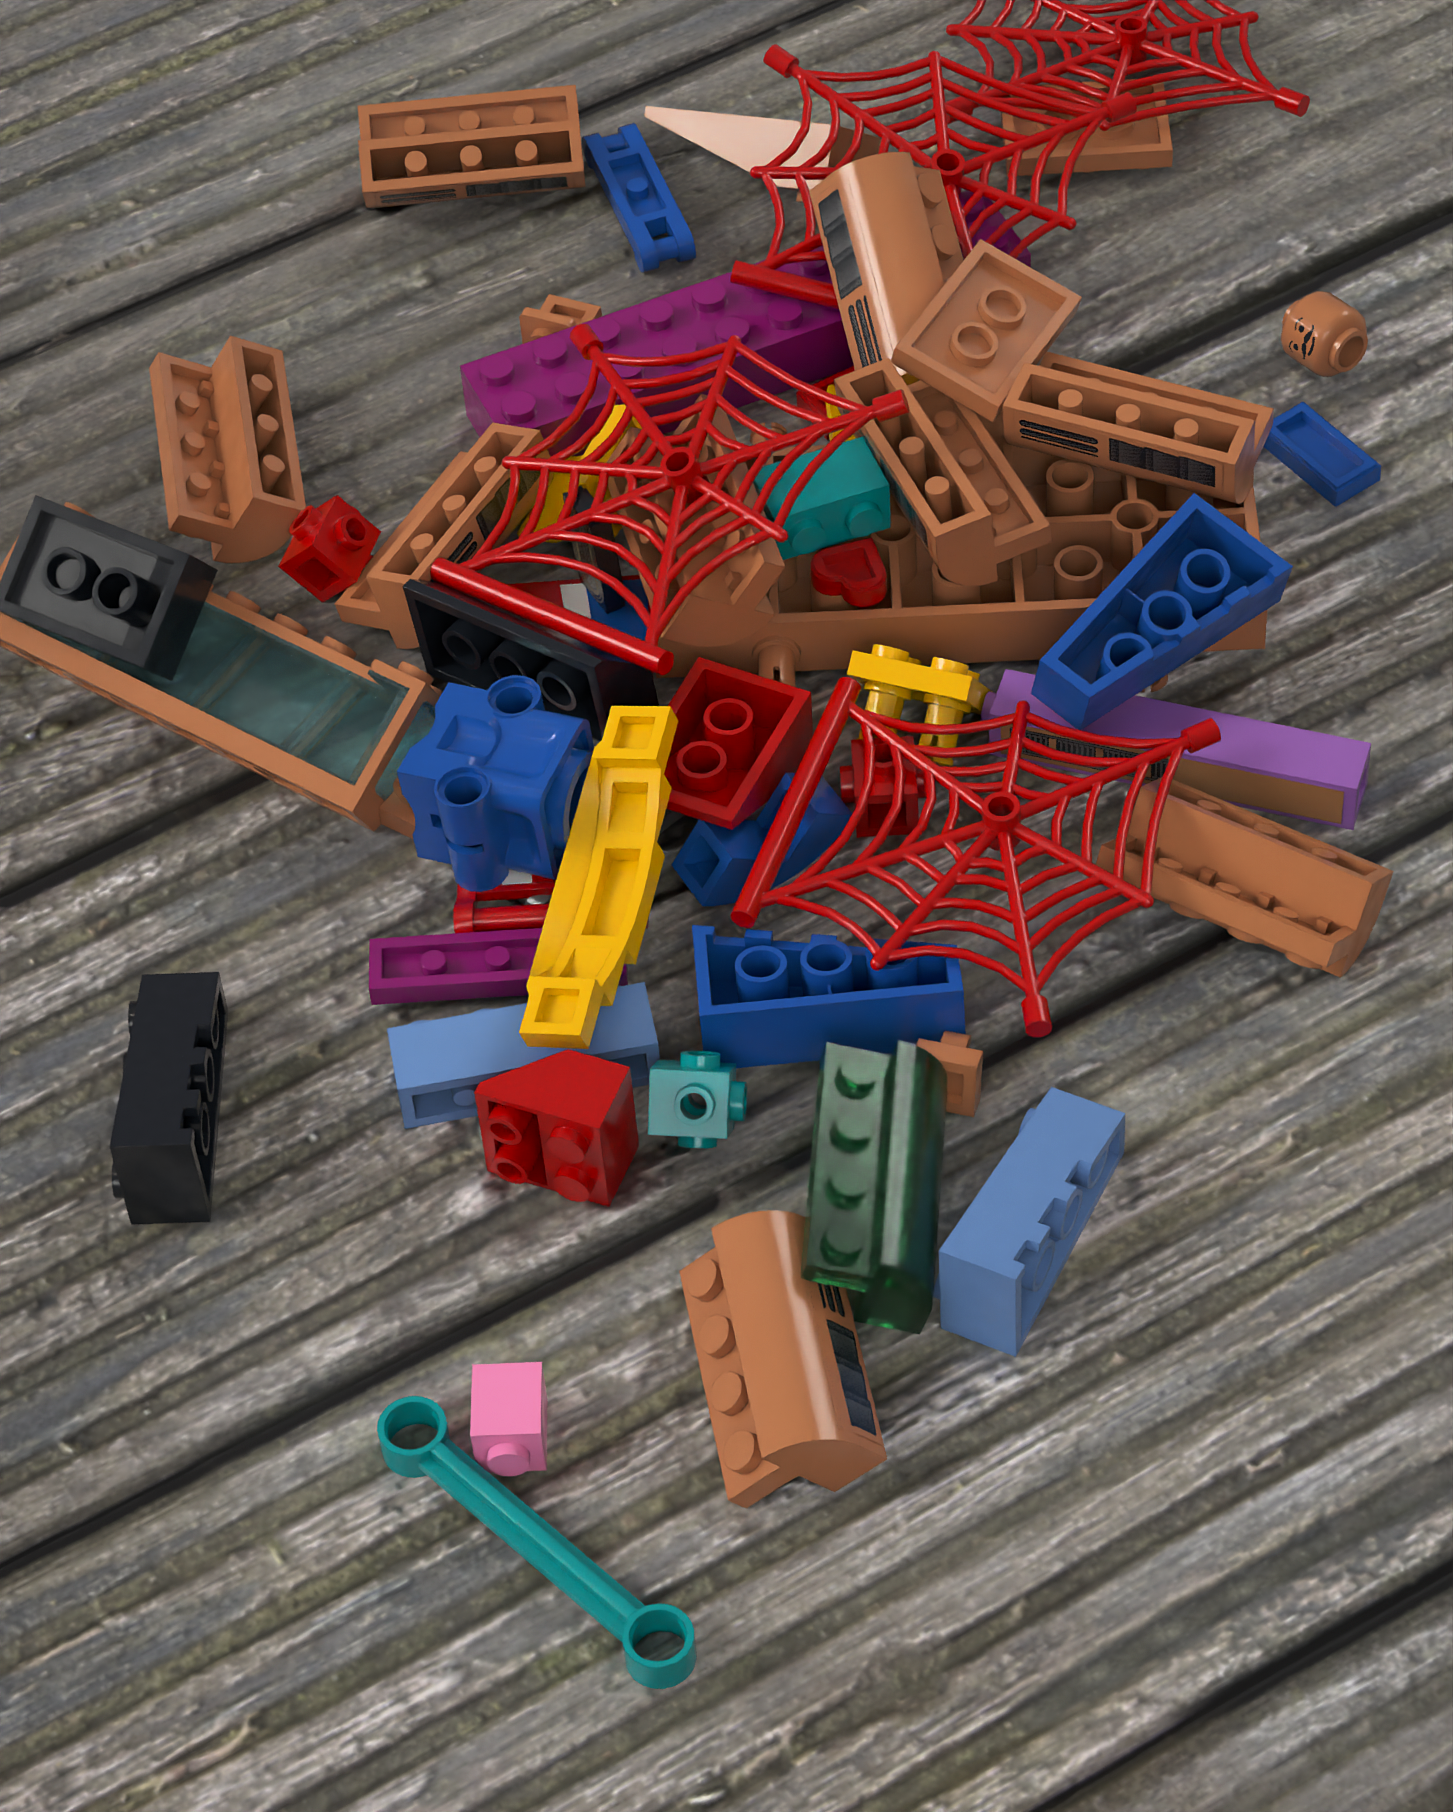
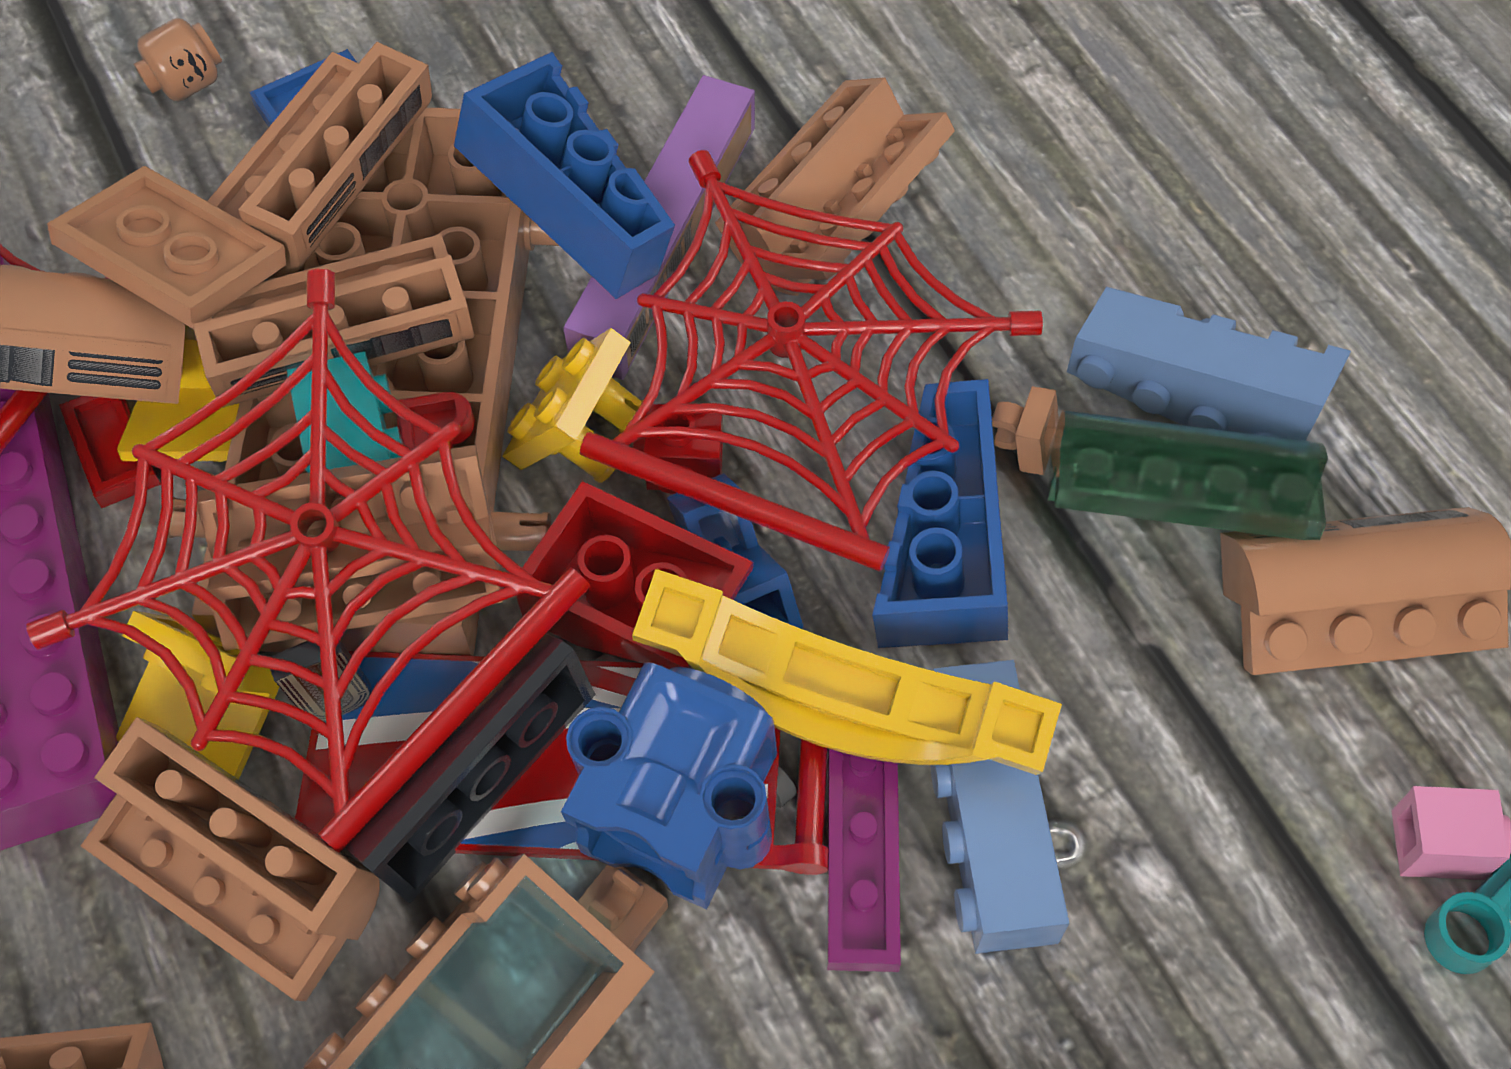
camera: 90 degrees left, 10 degrees up
red brick [278,495,381,603] -> none
red slope [474,1049,639,1207] -> none
teal brick [648,1050,747,1148] -> none

